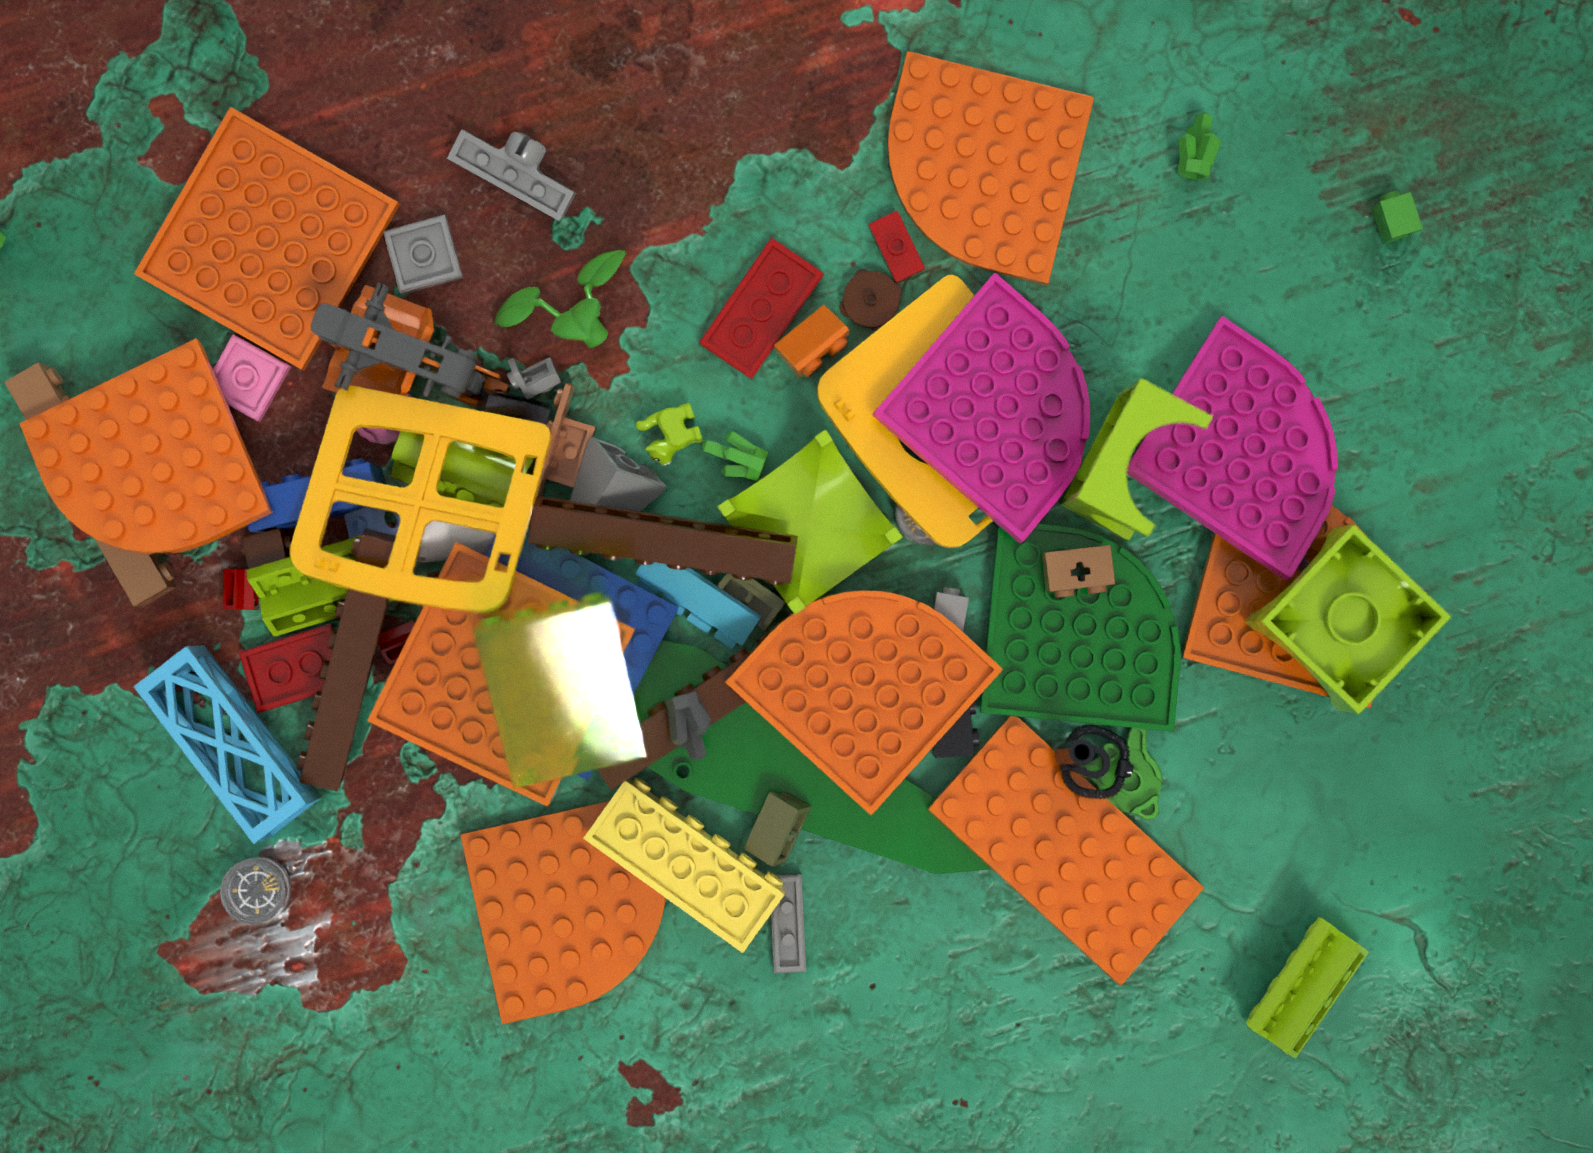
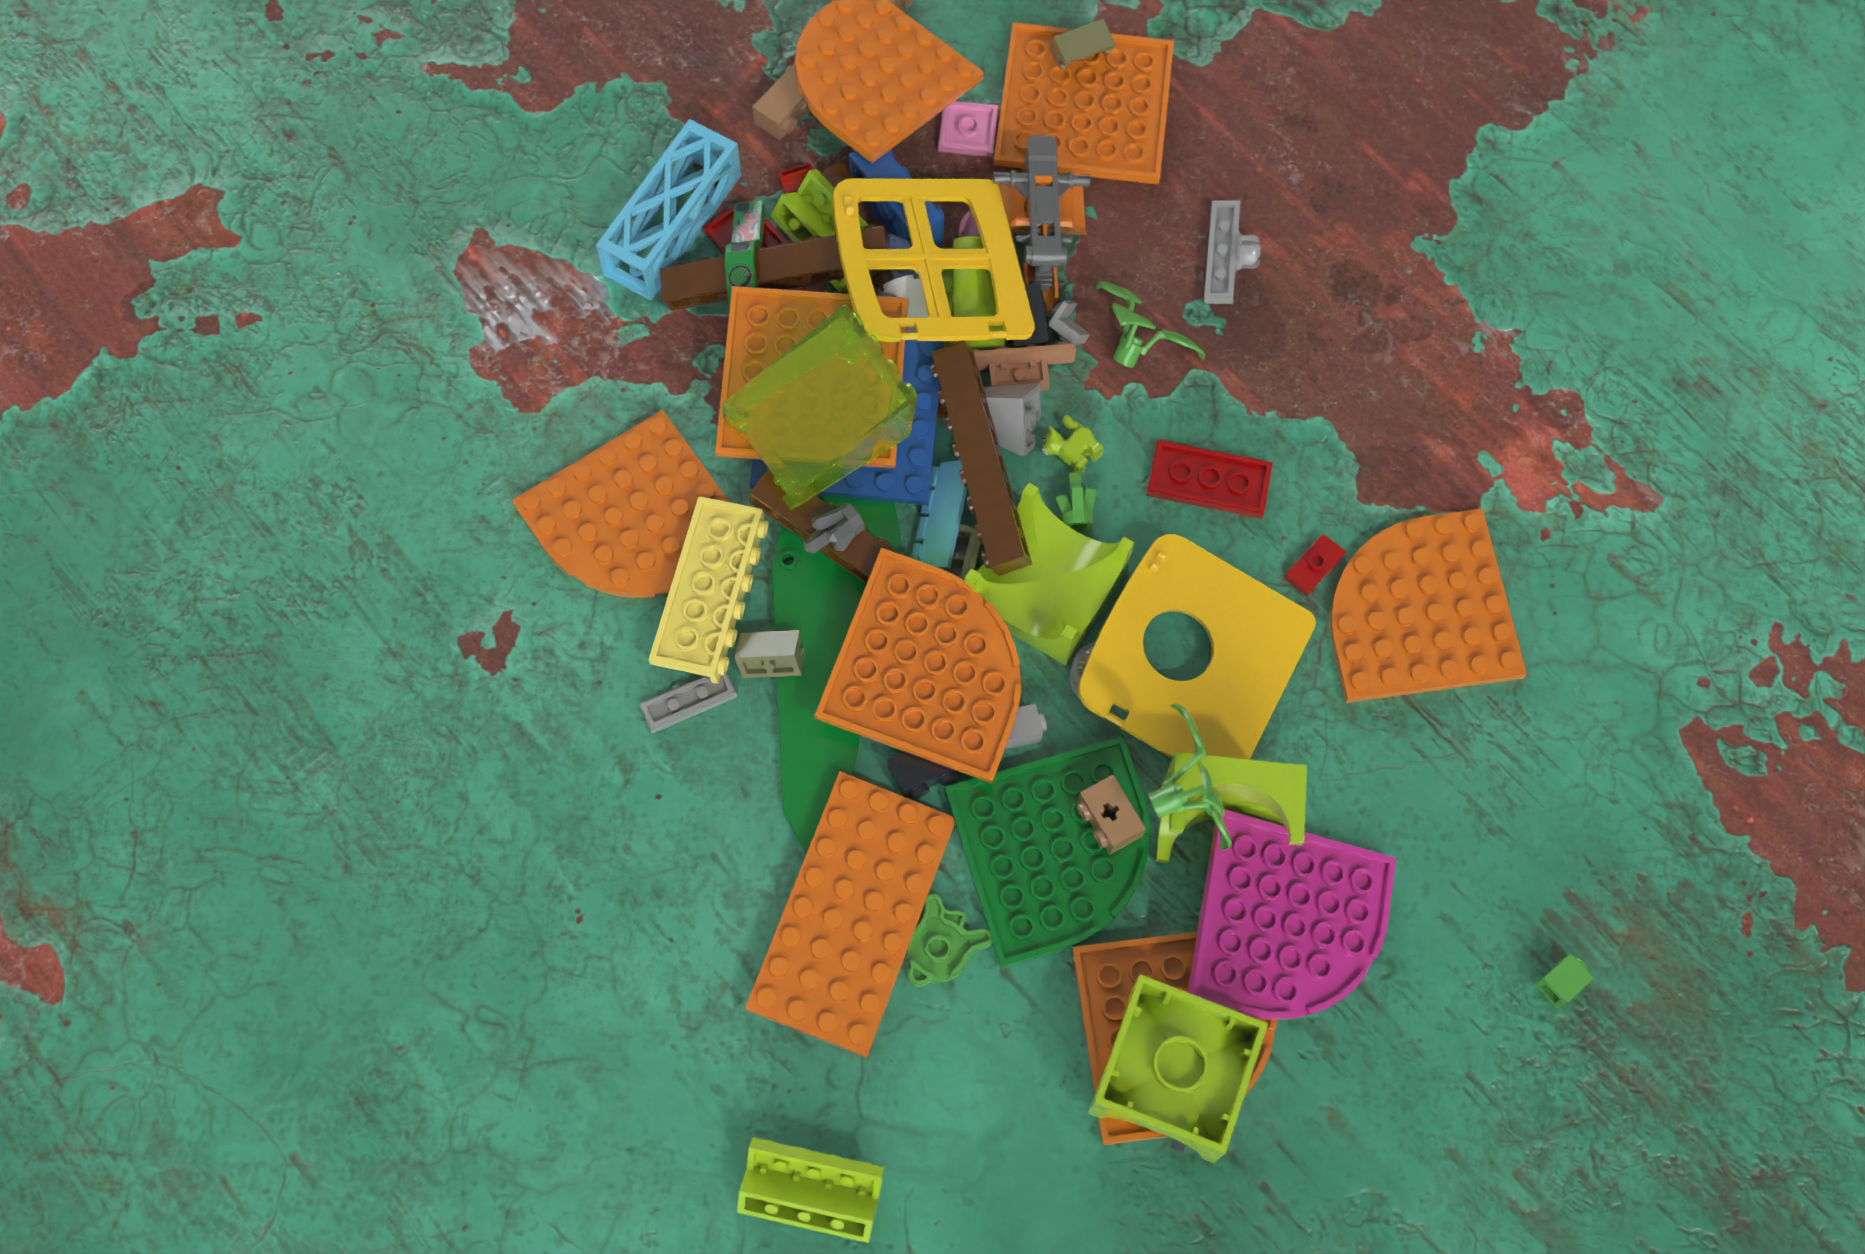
camera: 65 degrees right, 20 degrees down
clear piece [220,856,291,924] -> none
light grey tile [383,215,463,295] -> none
orange slope [774,305,849,379] -> none
reddish brown piece [840,269,902,331] -> none
dark pink plate [872,273,1090,543] -> none
black piece [1055,724,1133,799] -> none
bright green rock [1177,112,1221,181] -> none
none -> piece [725,200,765,304]
none -> olive hinge [1050,19,1115,70]
none -> bright green plant [1148,703,1232,850]

